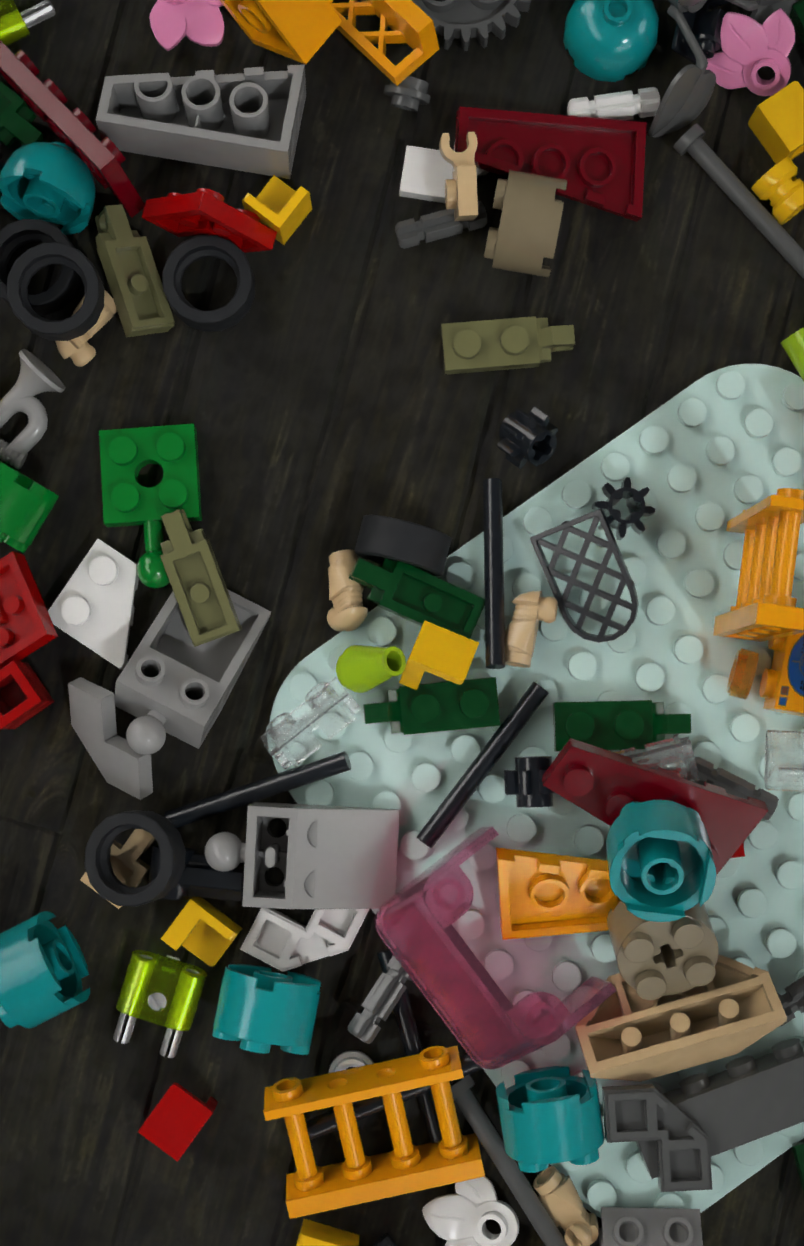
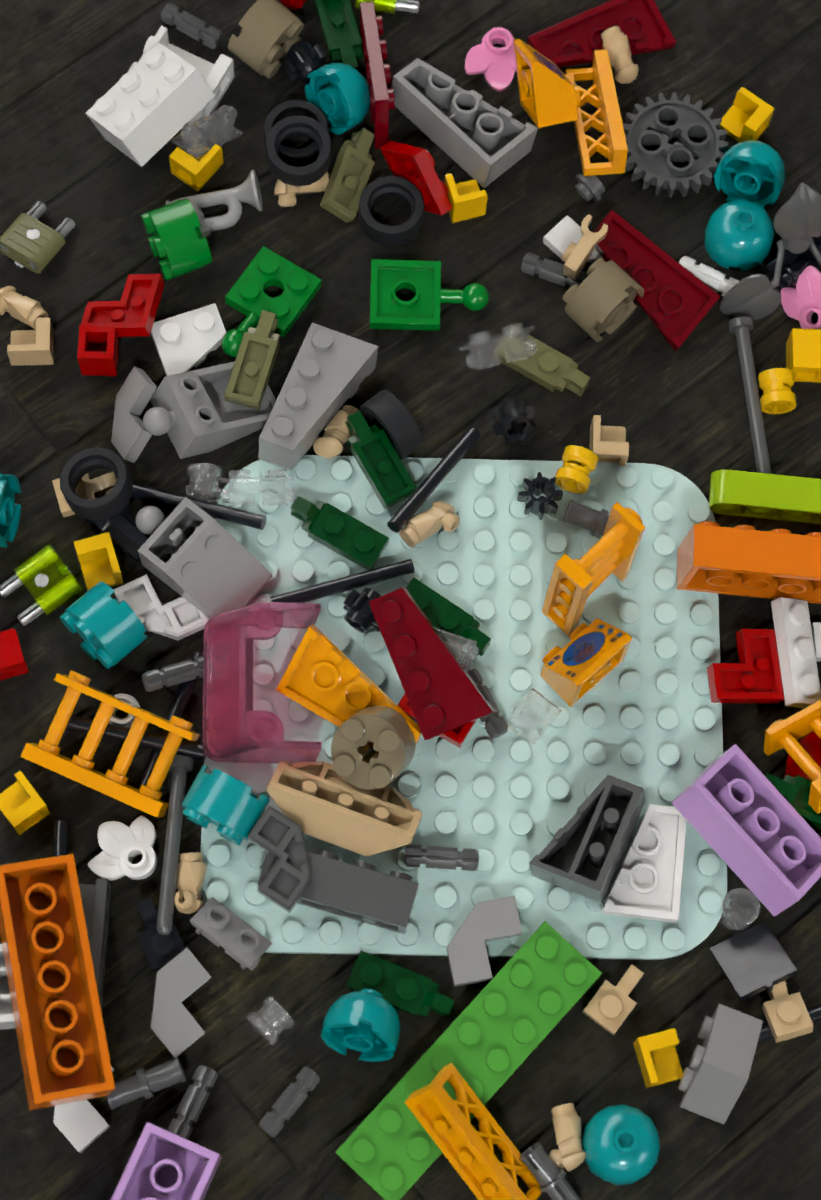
camera: 30 degrees right, 15 degrees down
lime cone [336,645,406,693] -> none
yellow panel [399,620,479,690] -> none
black window [530,508,639,643] -> none
teal brick [606,800,716,922] -> none
clear orange tile [726,648,759,700] -> none
none -> clear wheel [185,463,223,502]
none -> light grey wedge [258,323,378,471]
none -> green plate [370,259,489,331]
none -> clear hinge [460,323,537,370]
none -> yellow wheel [555,445,599,494]
none -> dark grey pin [562,500,609,538]
none -> tan panel [589,415,629,466]

